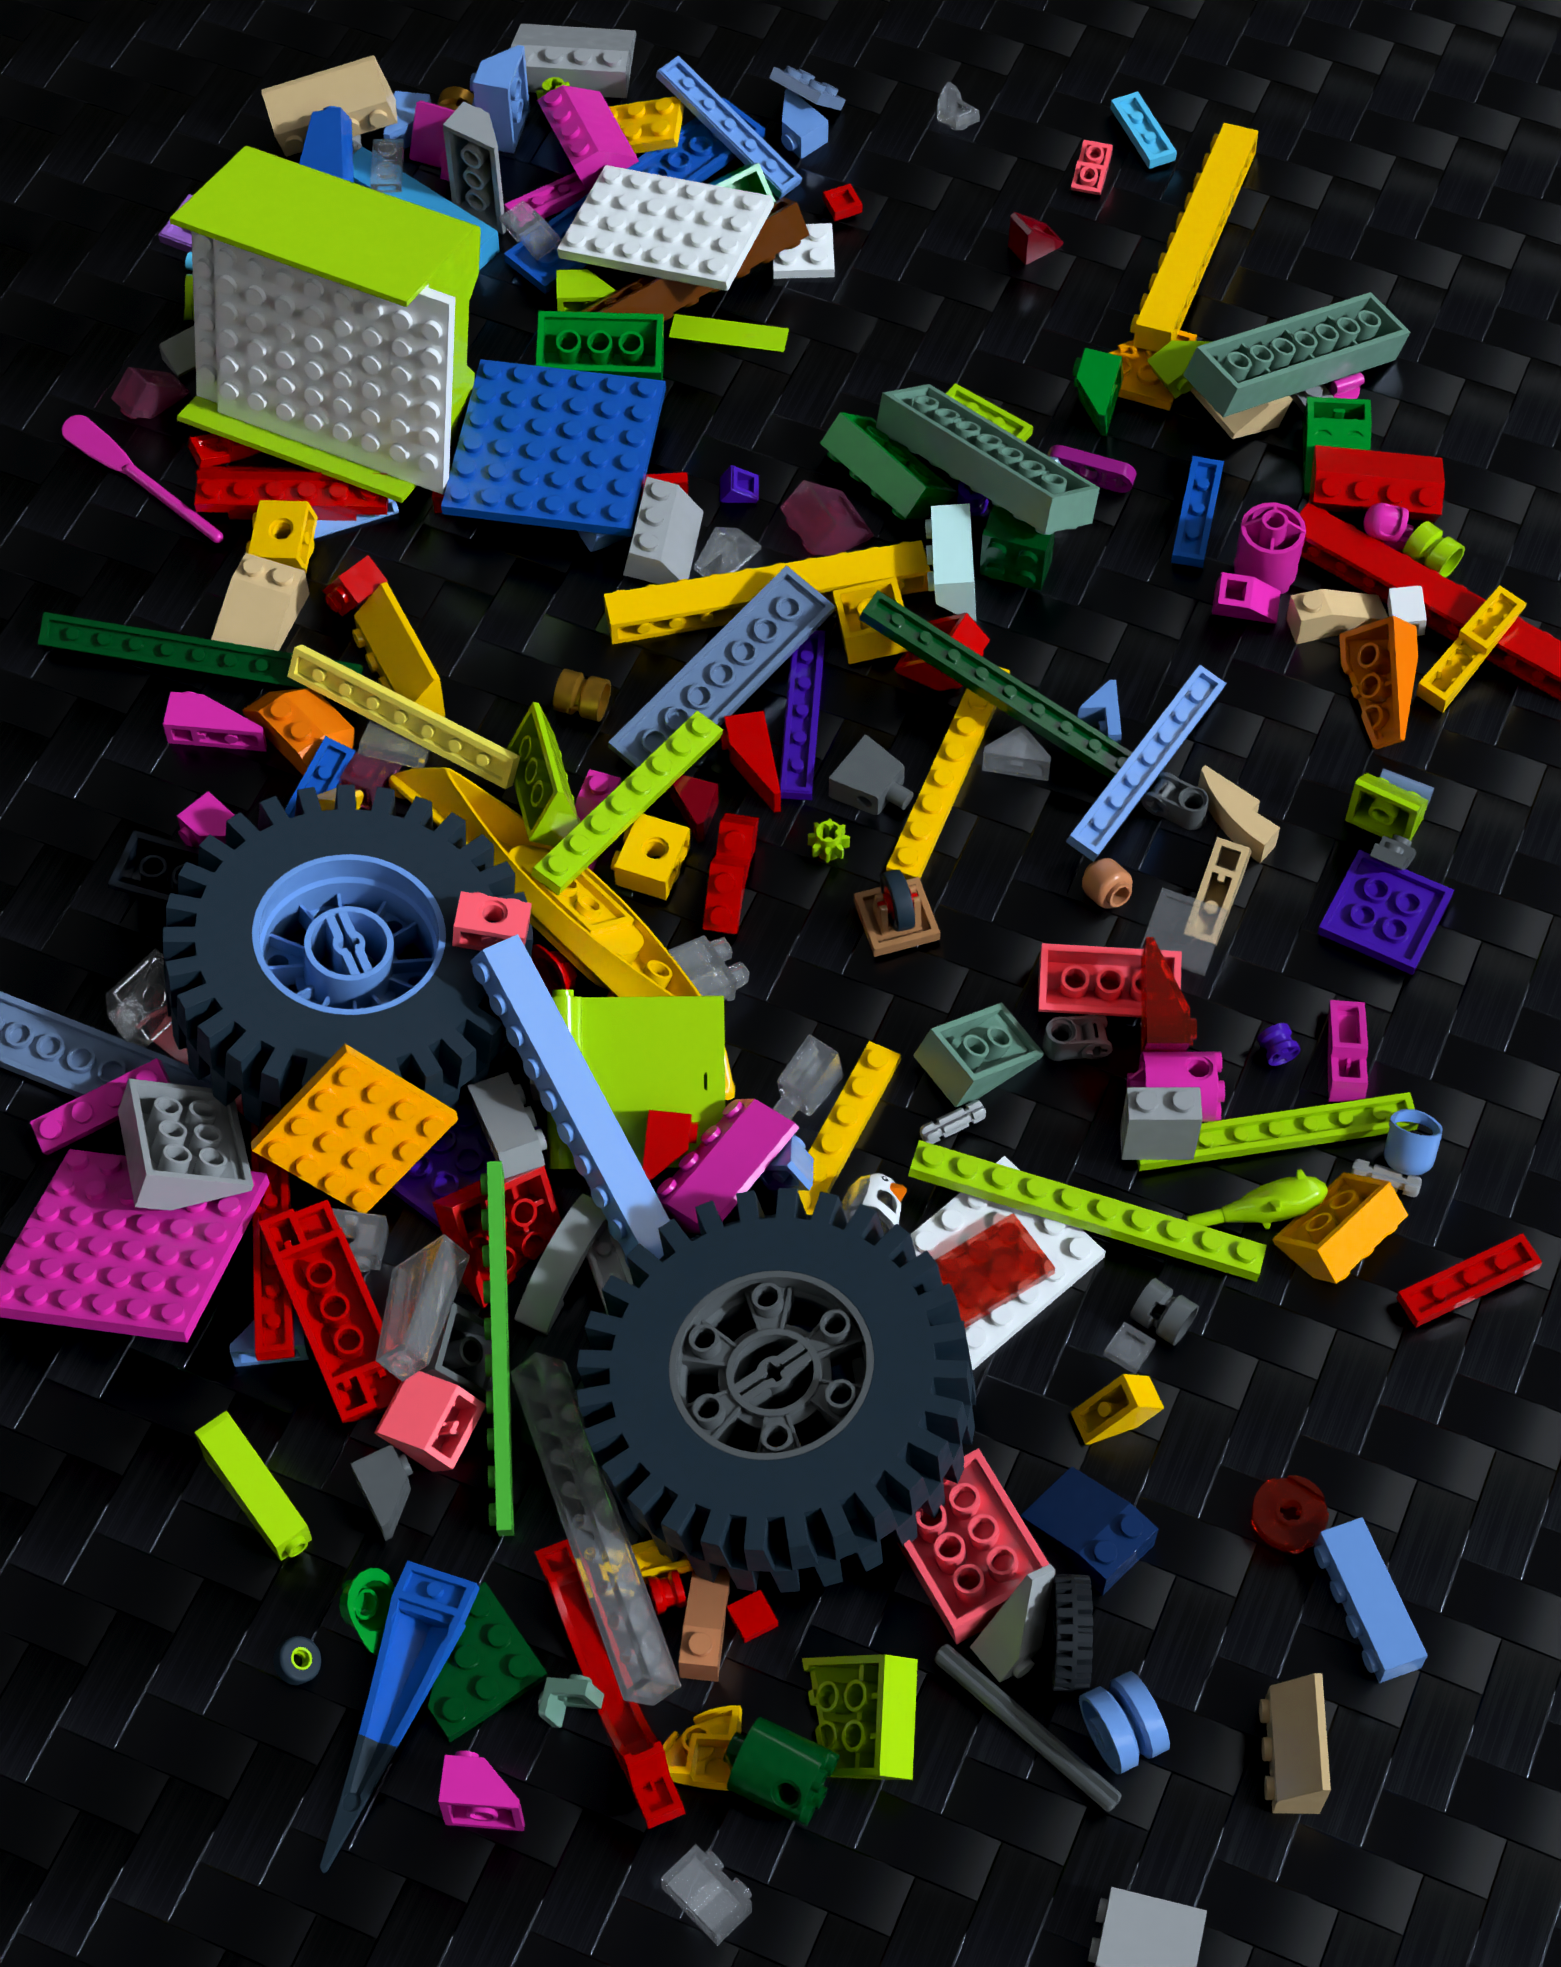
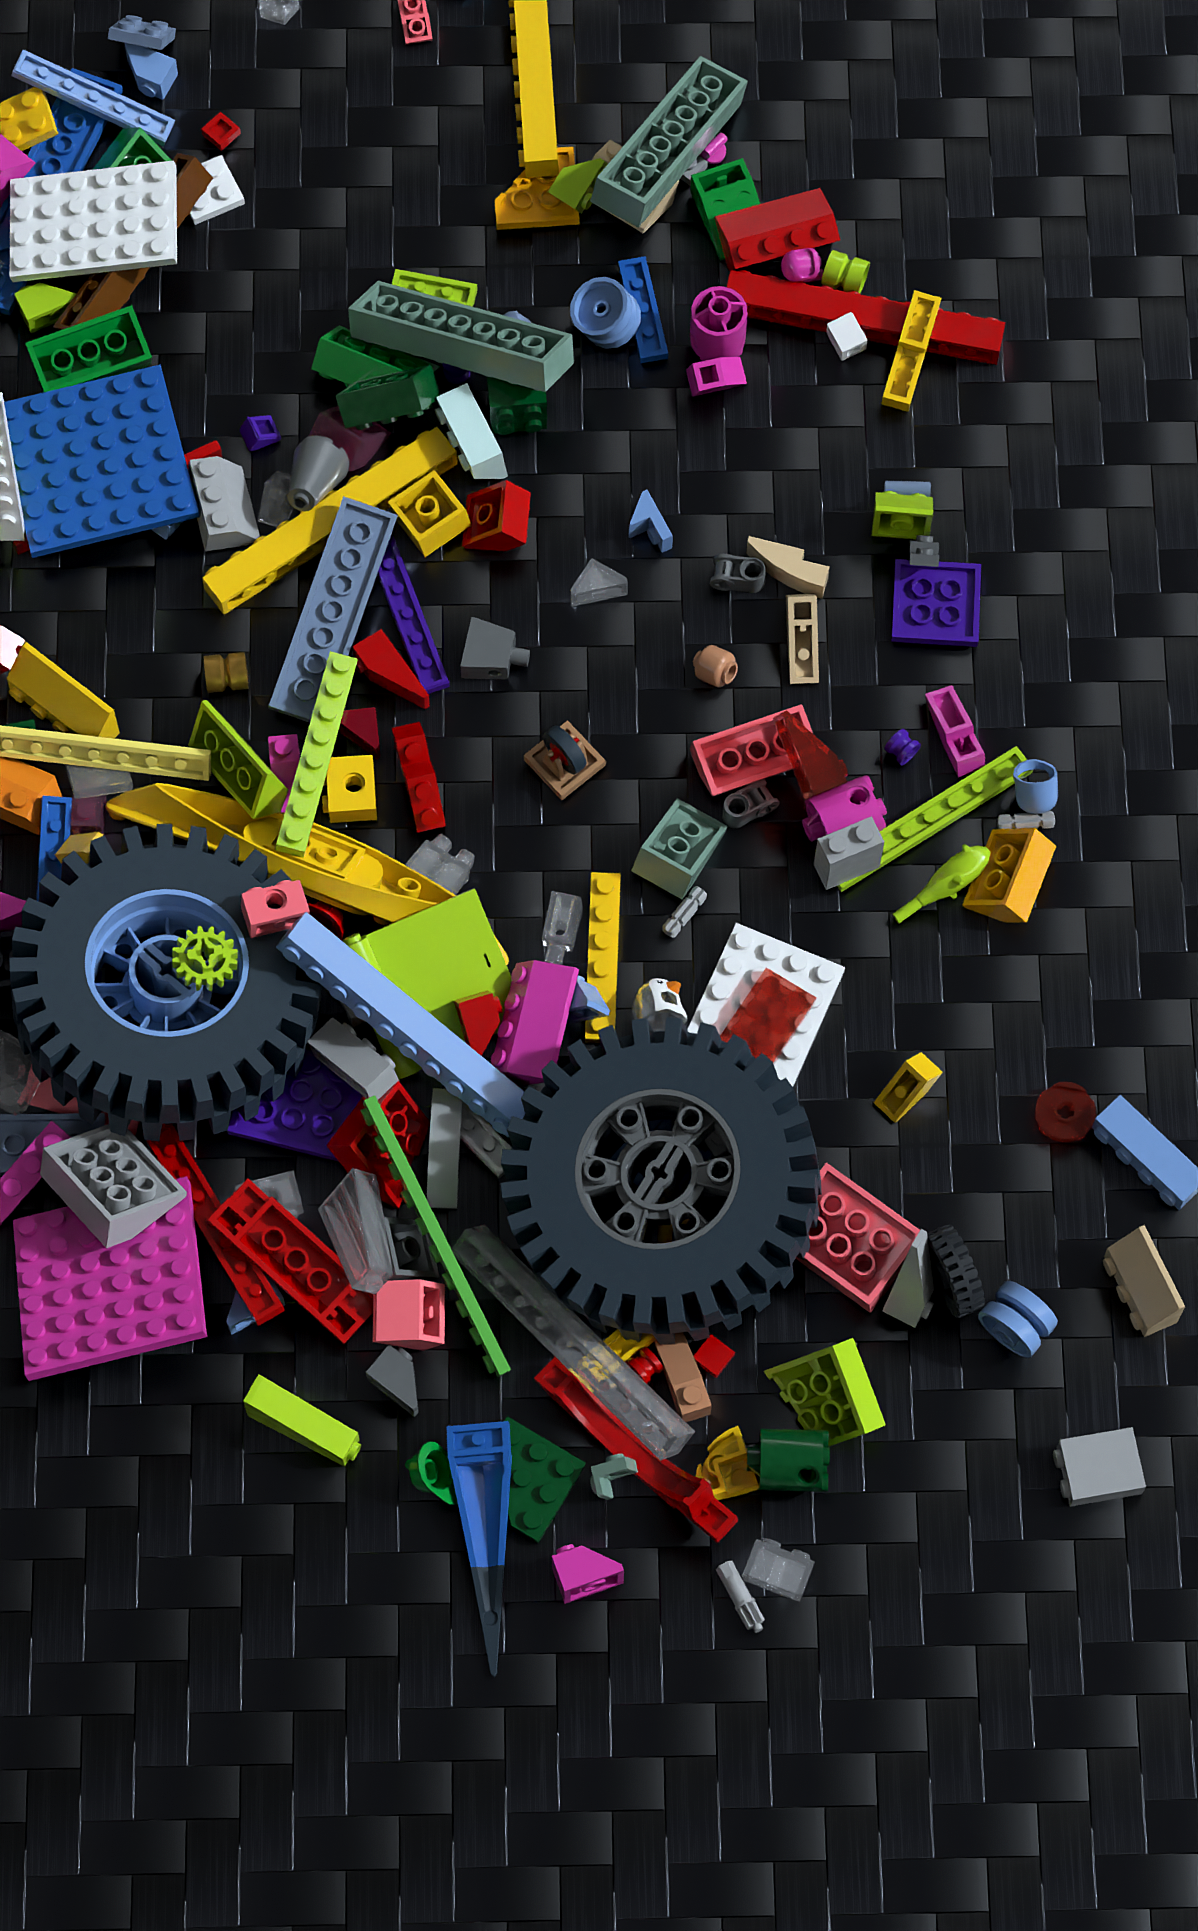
camera: 25 degrees left, 10 degrees up
light orange plate [251,1044,458,1215] -> none
black wheel [273,1636,321,1685] -> none
lime sticker [669,314,789,352] -> none
lime gear [808,818,850,863] -> none
dark green plate [859,590,1133,780] -> none
yellow plate [886,667,1010,880] -> none
lime plate [908,1140,1267,1282] -> none
dark grey axle [934,1644,1122,1812] -> none
dark red slope [1008,212,1064,265] -> none
dark blue slope [1020,1466,1158,1596] -> none
magenta beam [1047,445,1137,493] -> none
medium blue plate [1066,665,1227,862] -> none
green slope [1073,348,1123,436] -> none
clear plate [1104,1322,1156,1374] -> none
dark grey wheel [1130,1278,1199,1346] -> none
clear tile [1140,888,1228,976] -> none
tan slope [1286,589,1388,644] -> none
orange wedge [1339,615,1418,749] -> none
red plate [1396,1233,1543,1328] -> none
none -> lime gear [172,926,238,991]
none -> dark grey cone [288,436,349,511]
none -> dark green brick [336,364,440,430]
none -> medium blue wheel [570,277,641,349]
none -> light grey piece [716,1561,765,1633]

